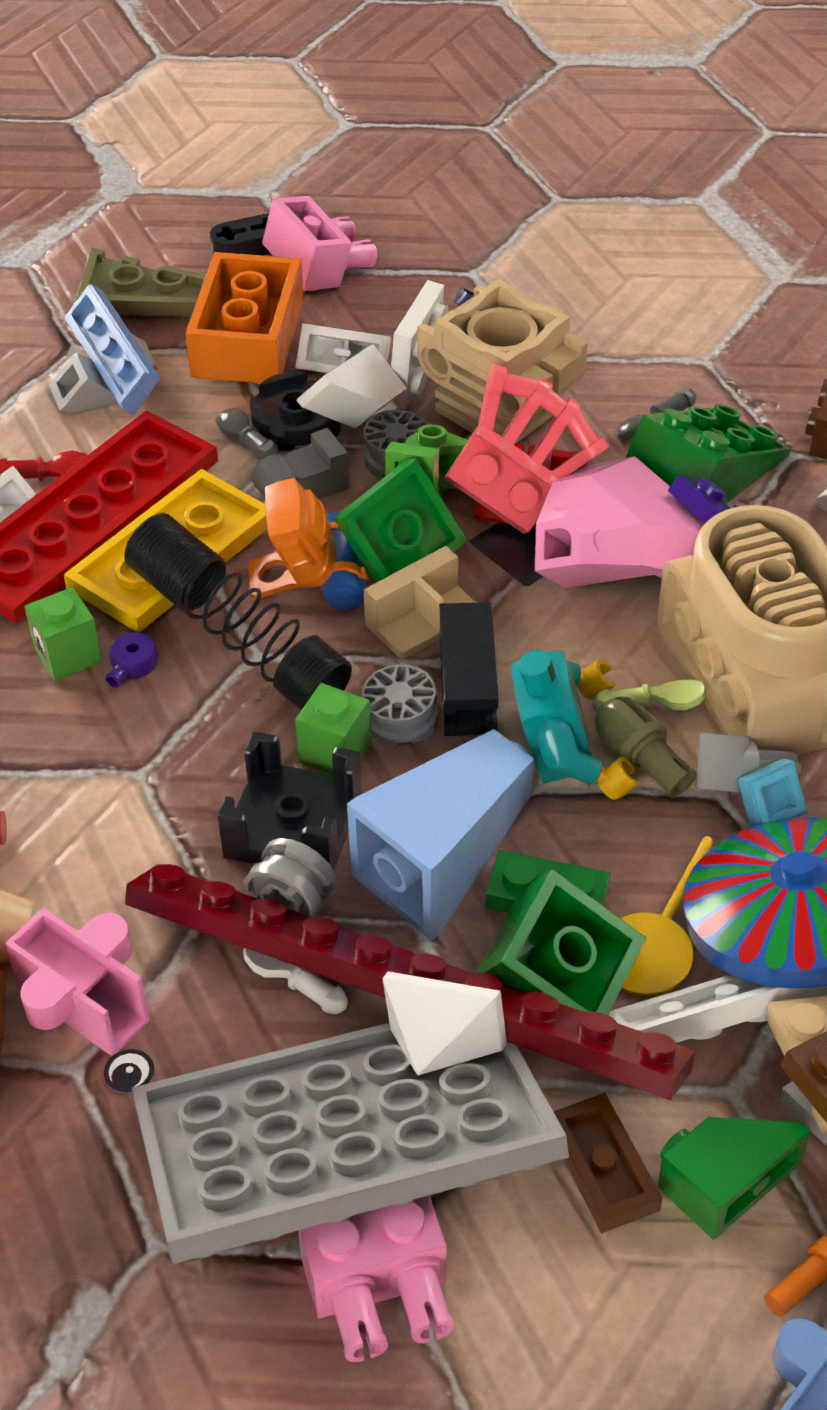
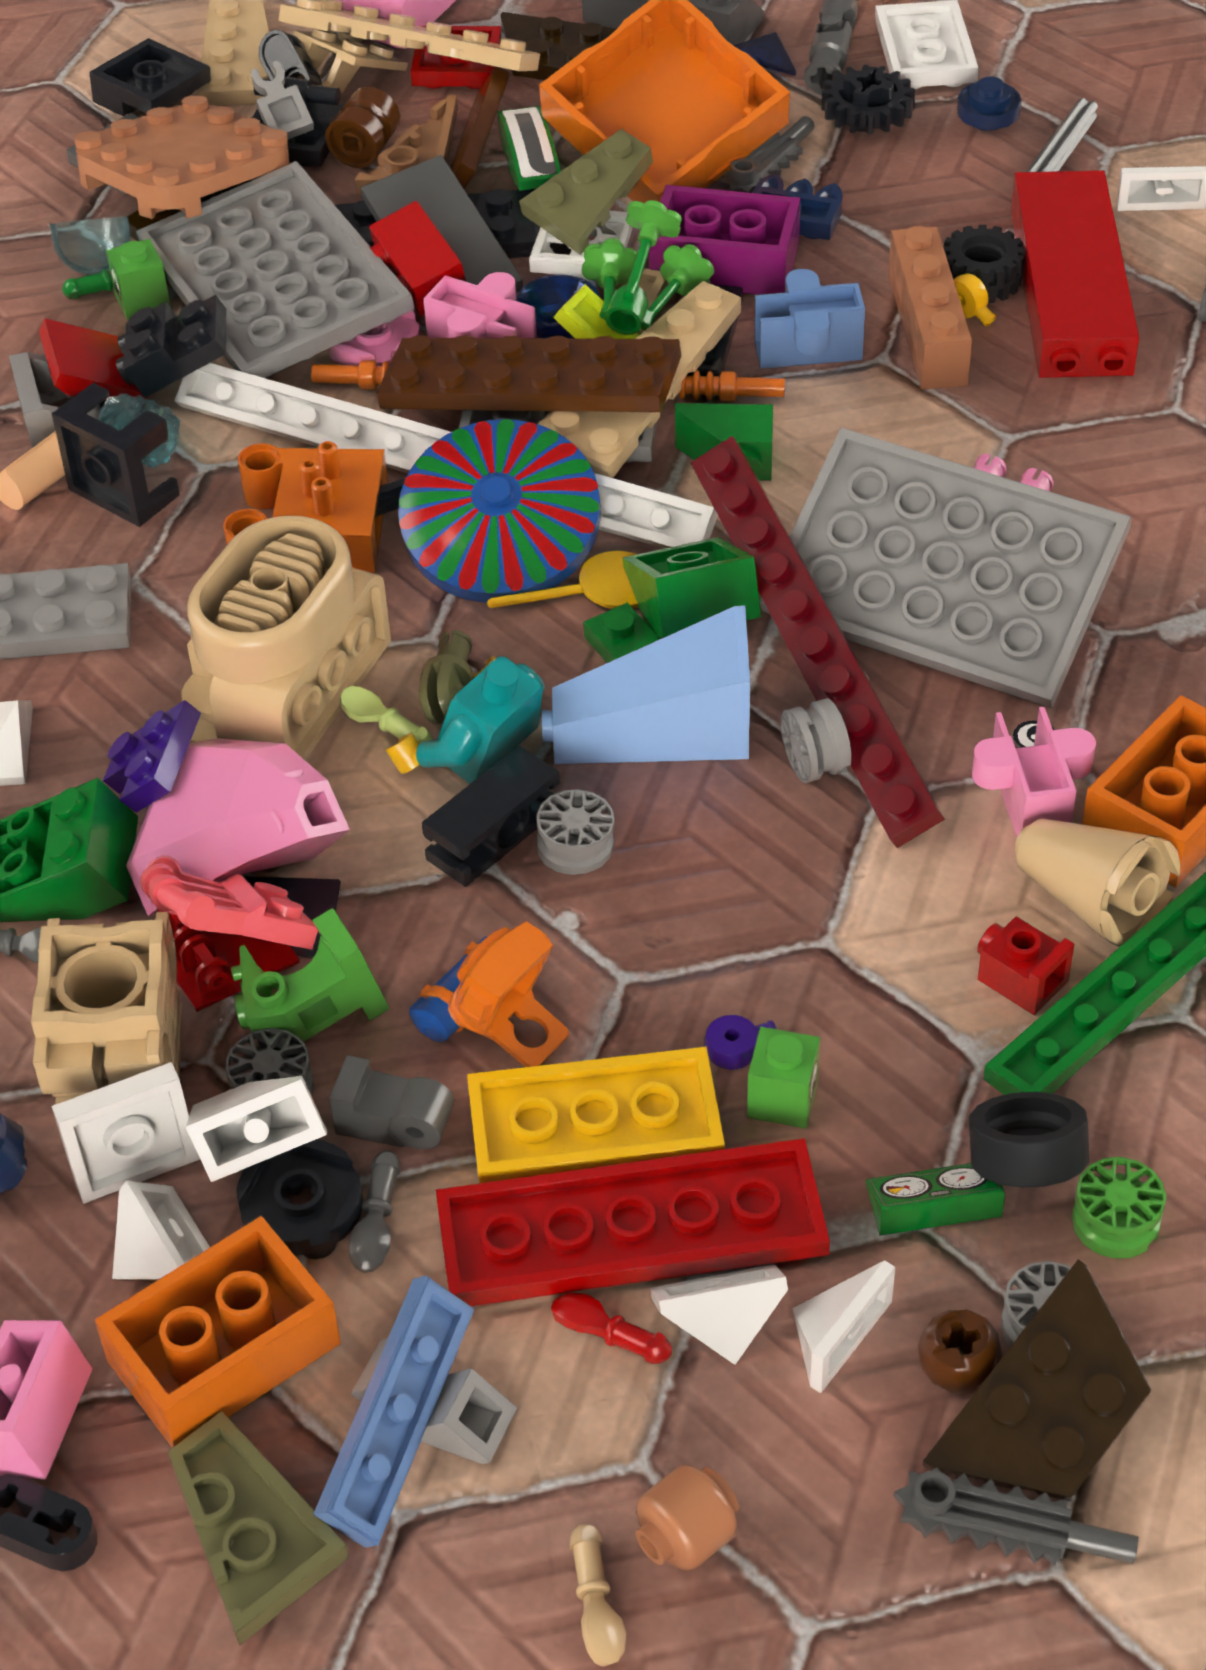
camera: 135 degrees left, 0 degrees up
black piece [124,513,352,710] -> none
black panel [218,731,362,871] -> none
bright green brick [295,683,371,775] -> none
green plate [333,459,468,583] -> none
tan panel [364,546,476,659] -> none
white slope [383,971,507,1076] -> none
reddish brown plate [553,1092,662,1234] -> none
light grey axle [696,733,801,792] -> none
medium azure tile [737,758,808,827] -> none

